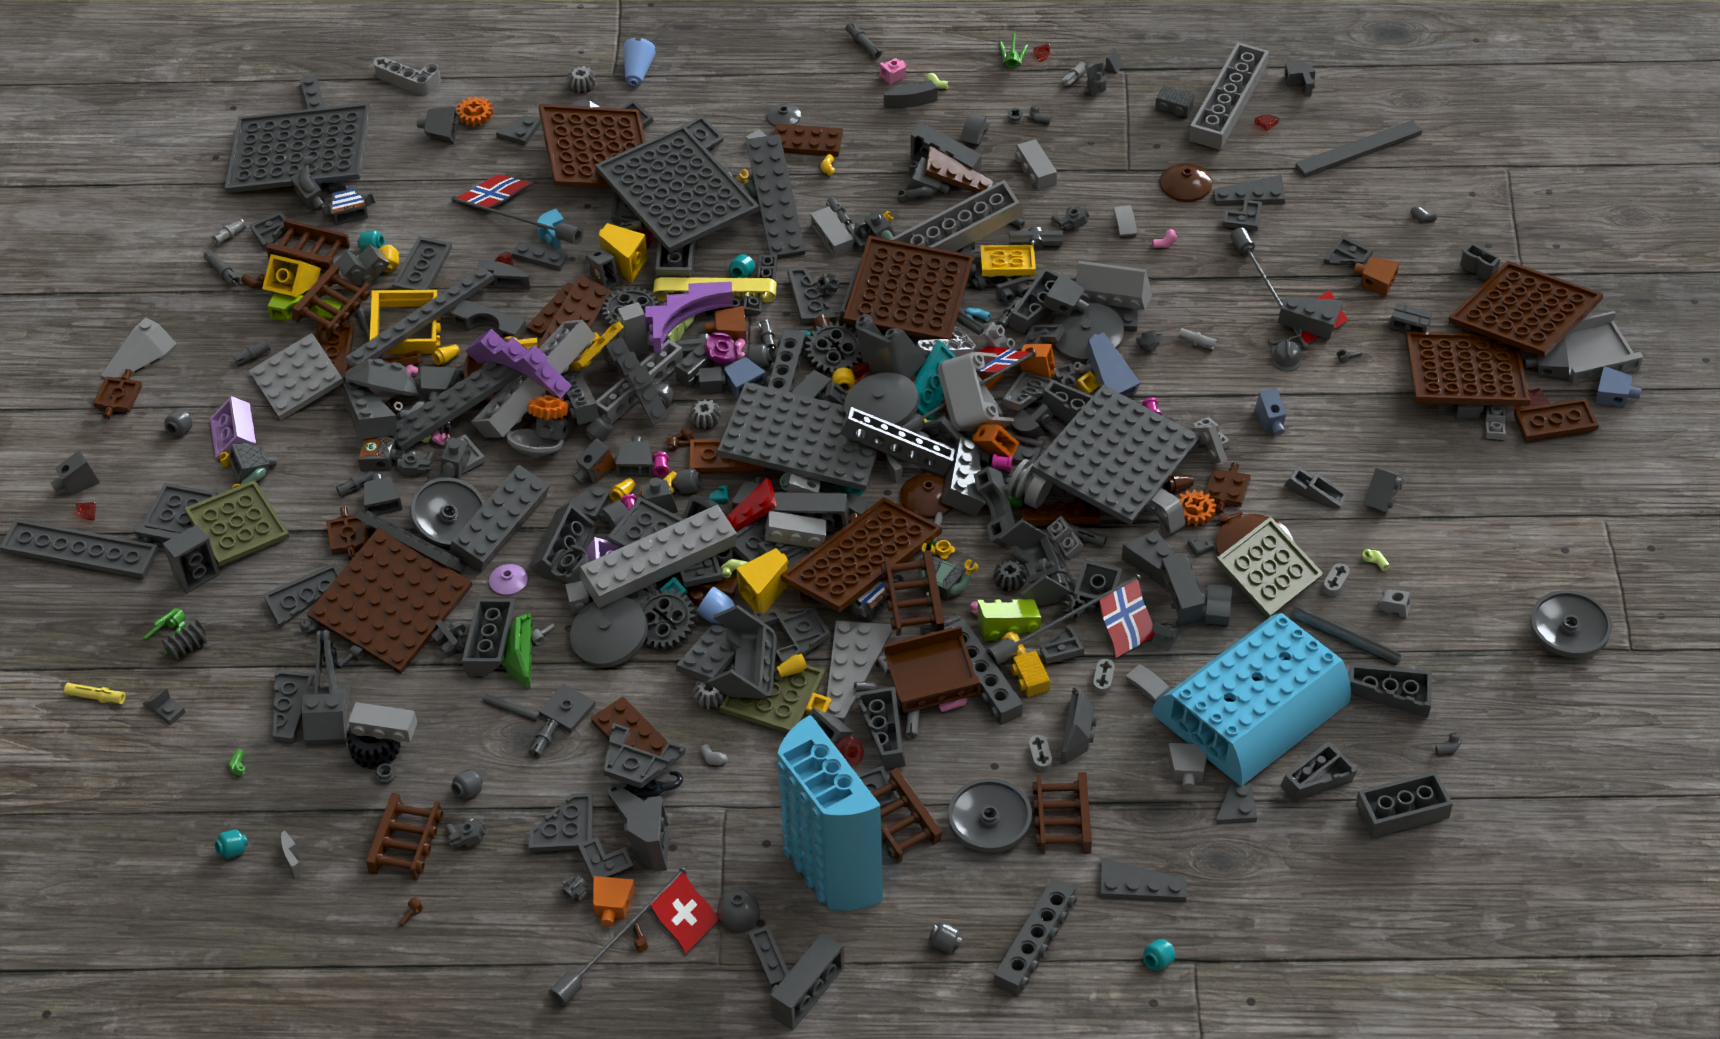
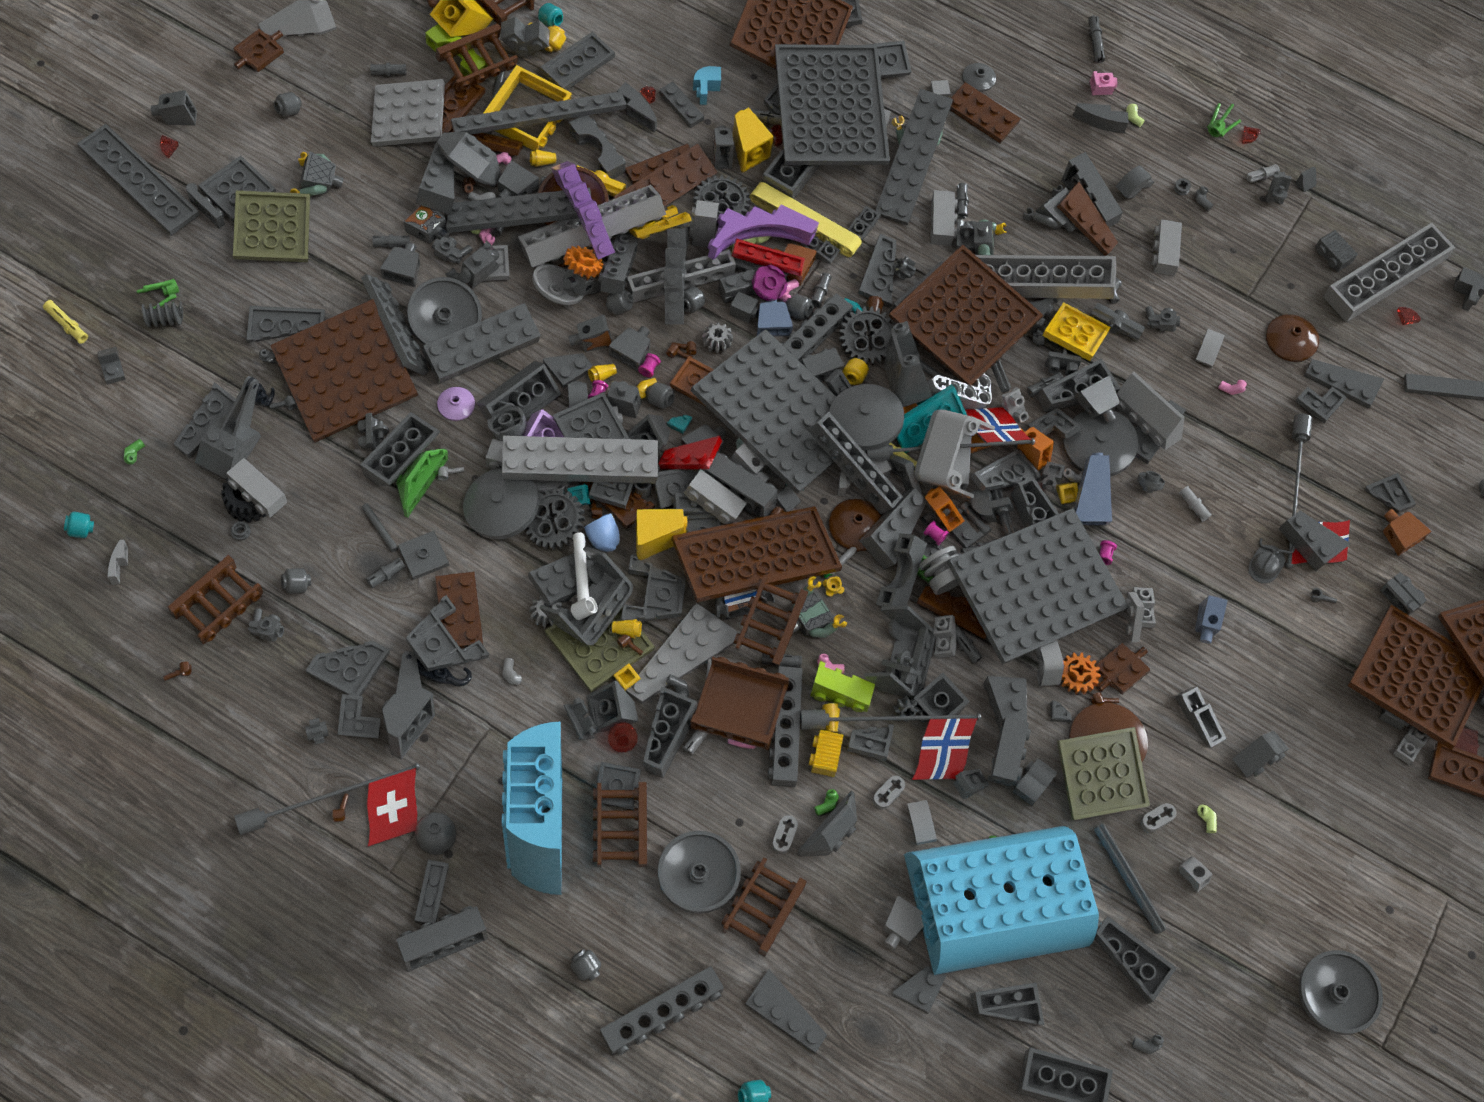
camera: 20 degrees right, 15 degrees up
dark grey brick [163,525,220,594] -> none
lavender slope [210,396,256,460] -> none
reddish brown plate [326,506,369,560] -> none
flag [451,174,583,245] -> none
orange torso [593,876,635,927] -> none
yellowish green arm [720,559,748,578] -> none
teal head [729,254,755,278] -> none
yellow arm [820,154,835,176] -> none
clear red tile [850,362,870,382] -> none
medium azure arm [964,308,991,322] -> none
dark grey gear [993,559,1027,593] -> none
reddish brown cone [1164,475,1194,493] -> none
none -> white piece [571,533,598,620]
none -> reddish brown hand [617,634,643,655]
none -> red tile [731,238,805,276]
none -> bright green arm [814,789,839,816]

